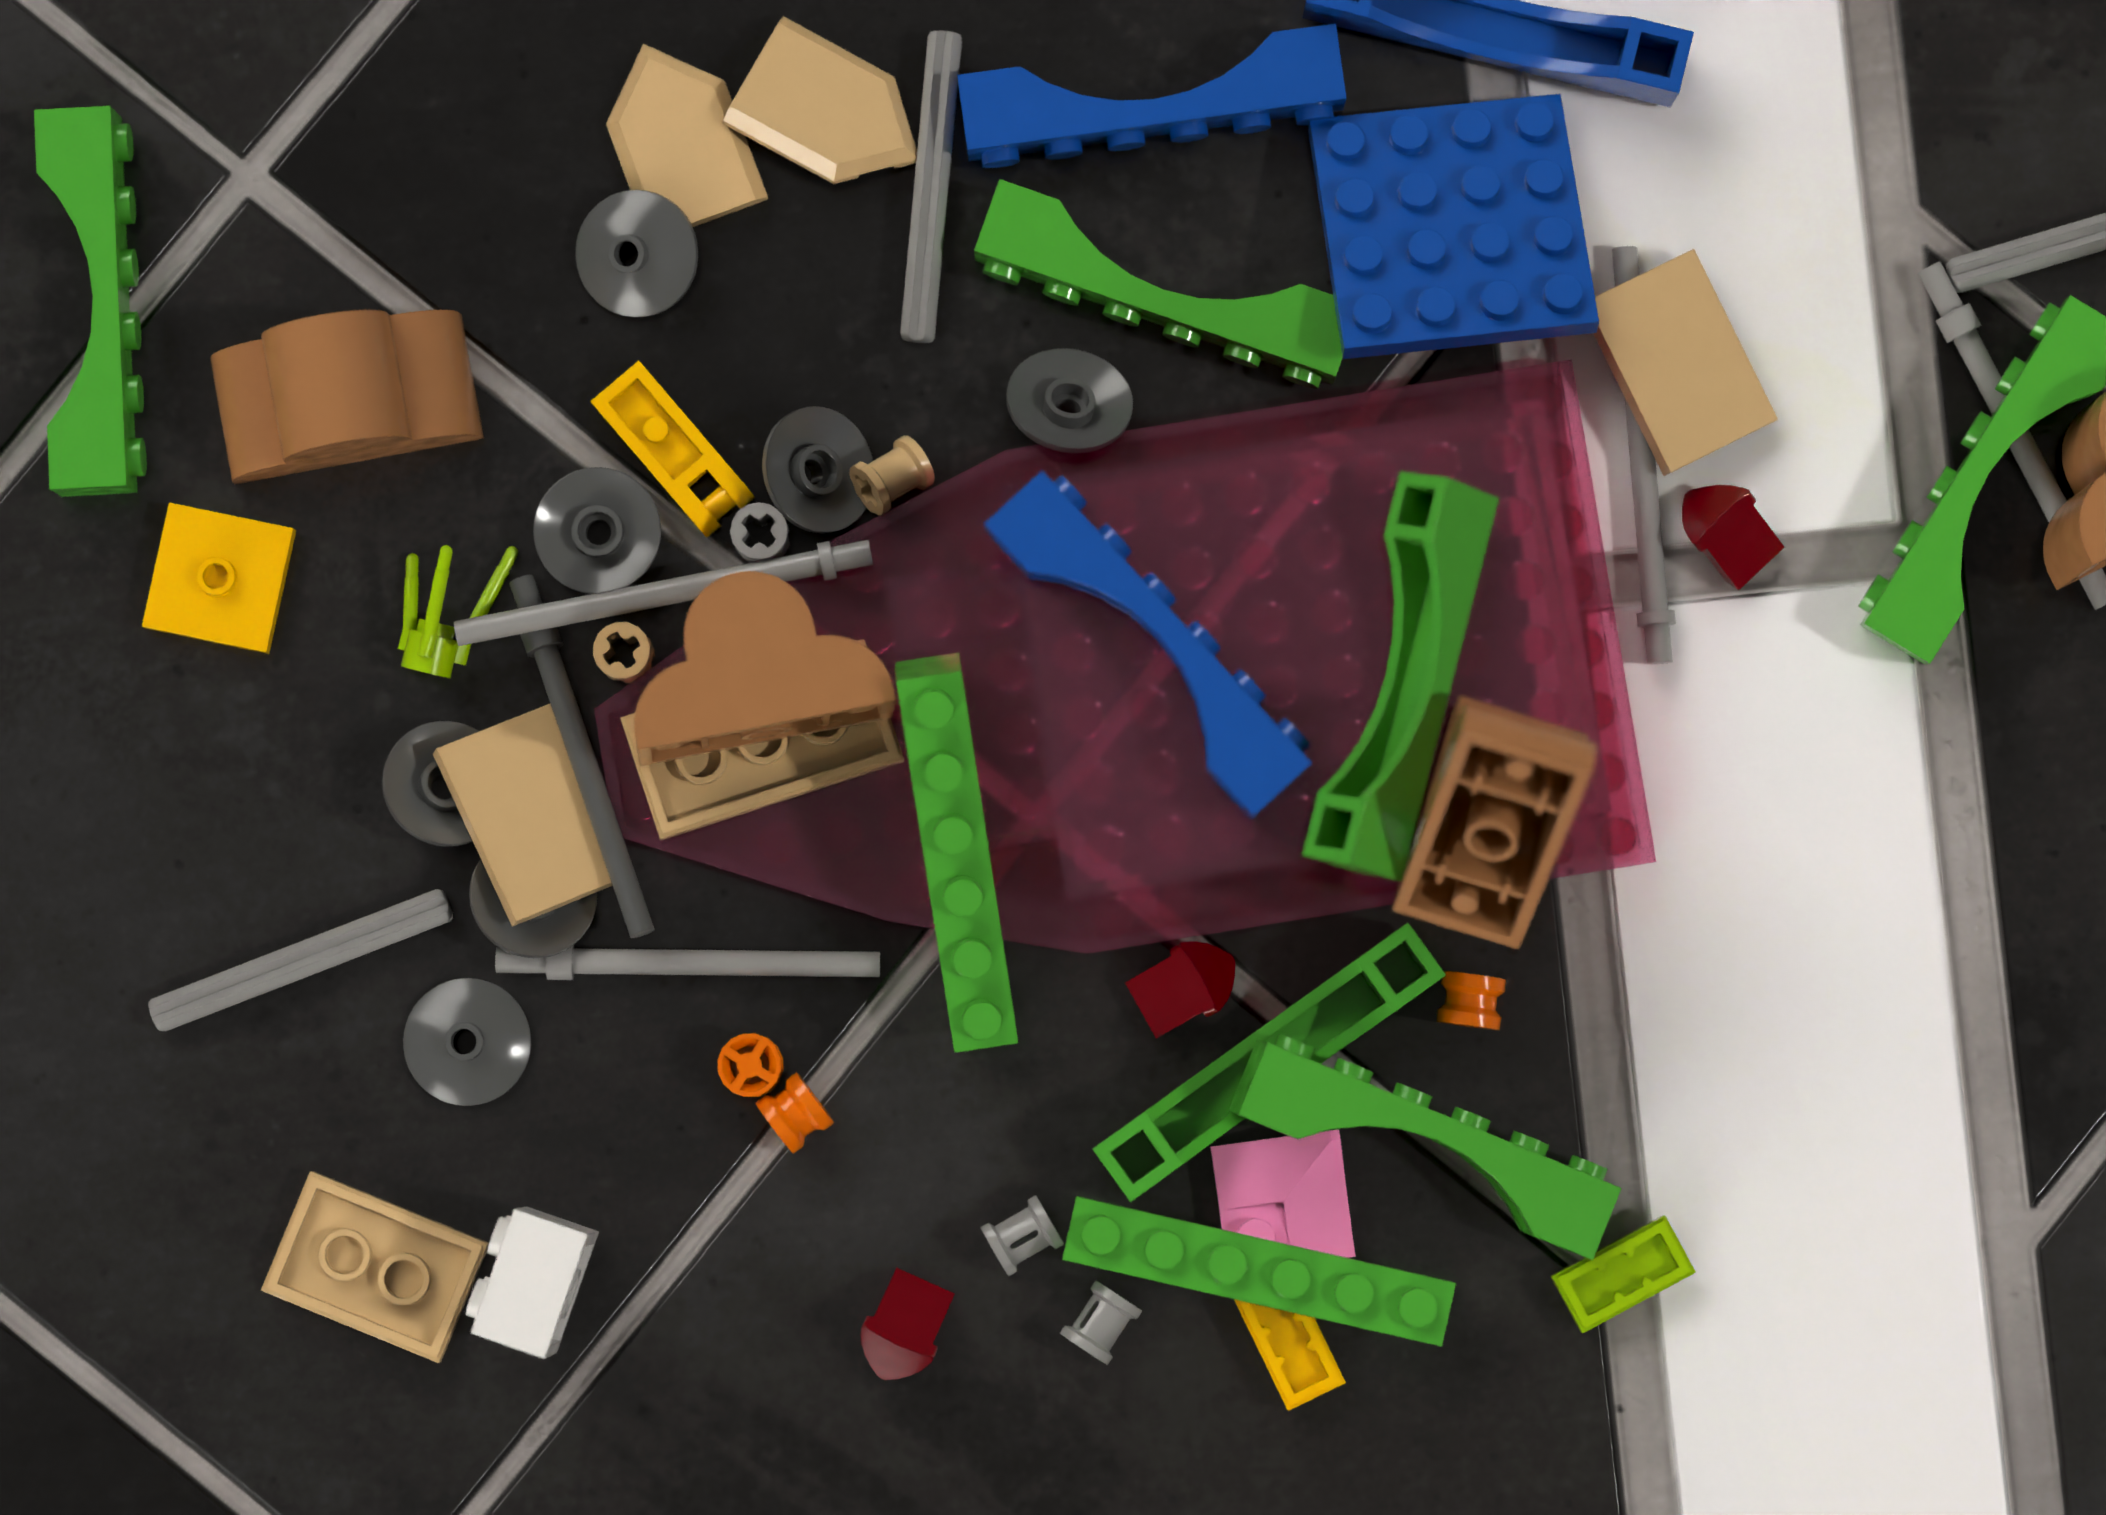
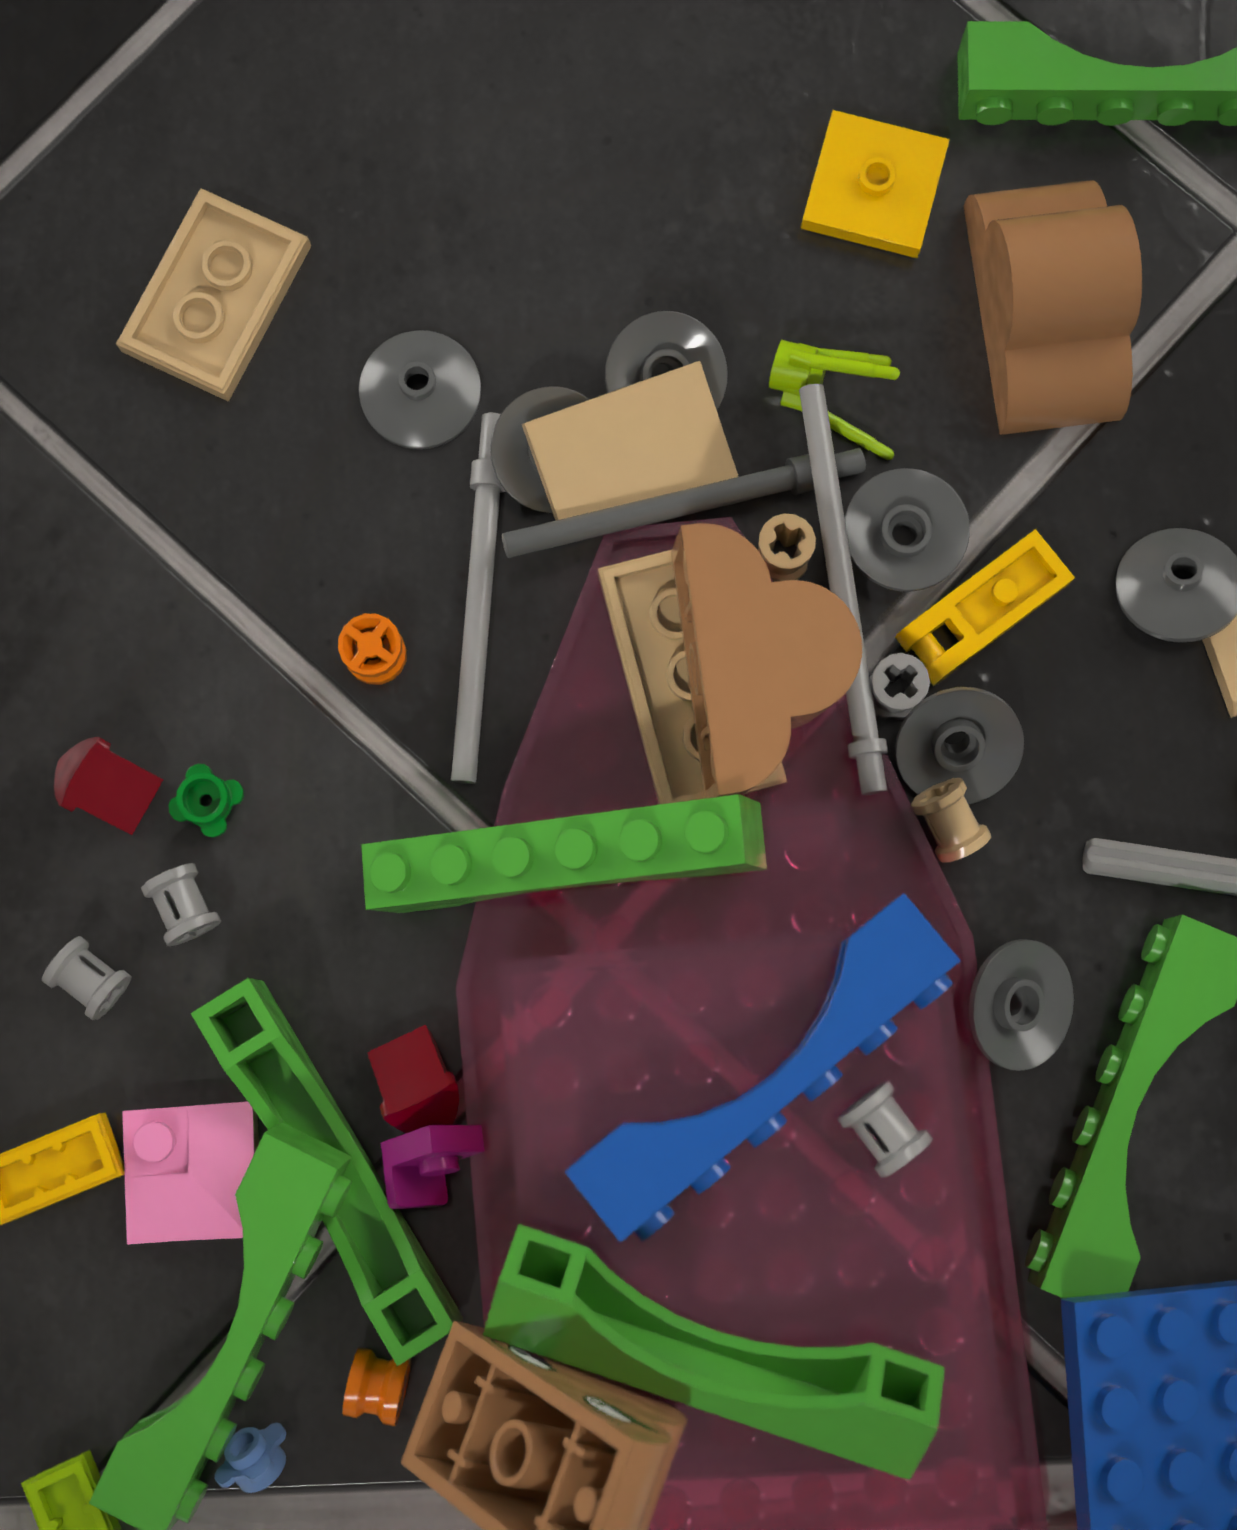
camera: 95 degrees right, 5 degrees down
light grey axle [148,889,453,1031] -> none
white brick [466,1207,599,1359] -> none
orange wheel [755,1072,834,1154] -> none
bright green arch [1062,1195,1456,1347] -> none
none -> green plate [169,764,244,838]
none -> medium blue plate [215,1423,286,1493]
none -> magenta bracket [381,1125,485,1209]
none -> light grey bush [837,1080,933,1178]

